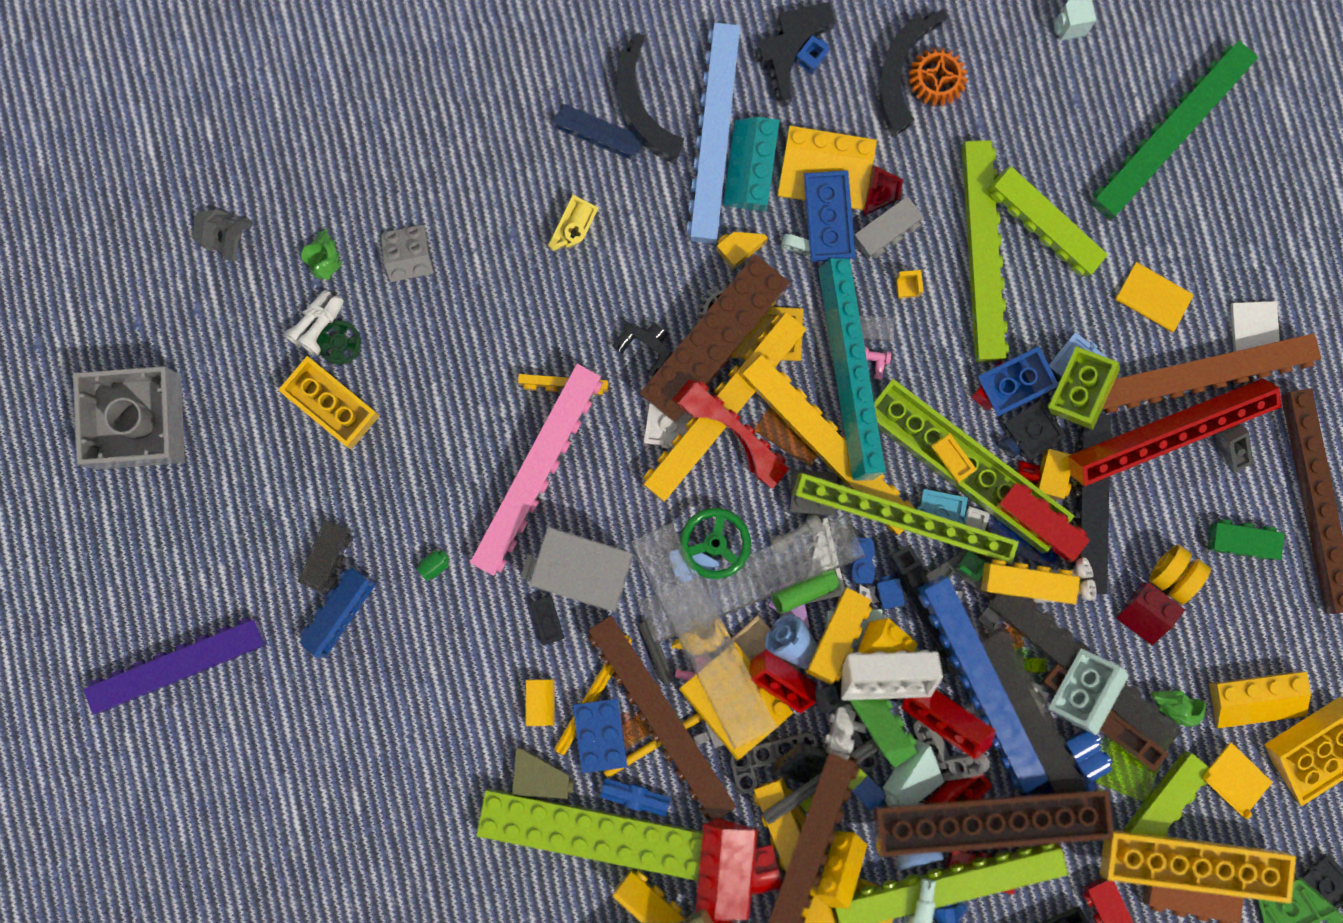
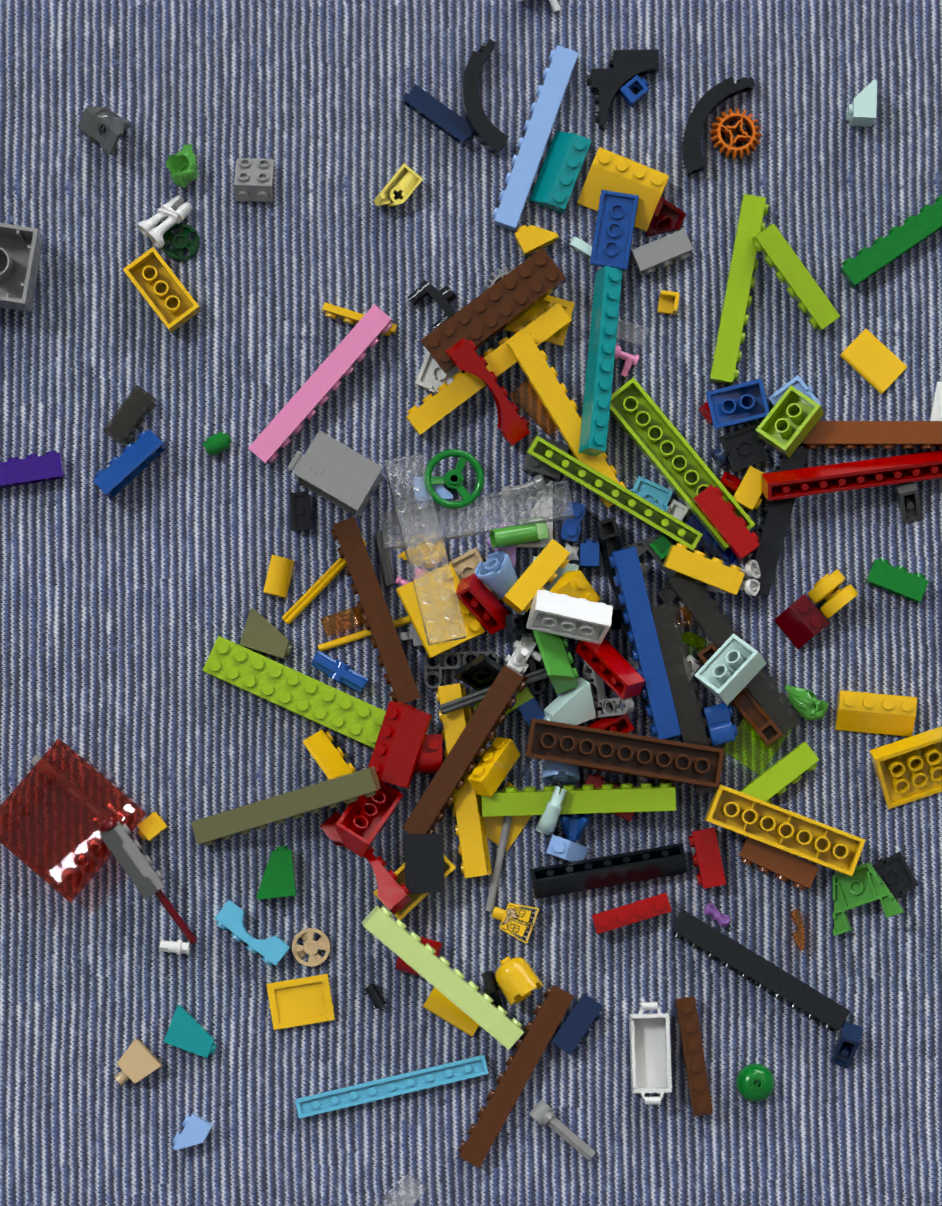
camera: 15 degrees right, 0 degrees up
blue plate [573,698,628,773] -> none
yellow tile [931,433,977,484] -> none
yellow piece [1203,742,1273,819] -> none

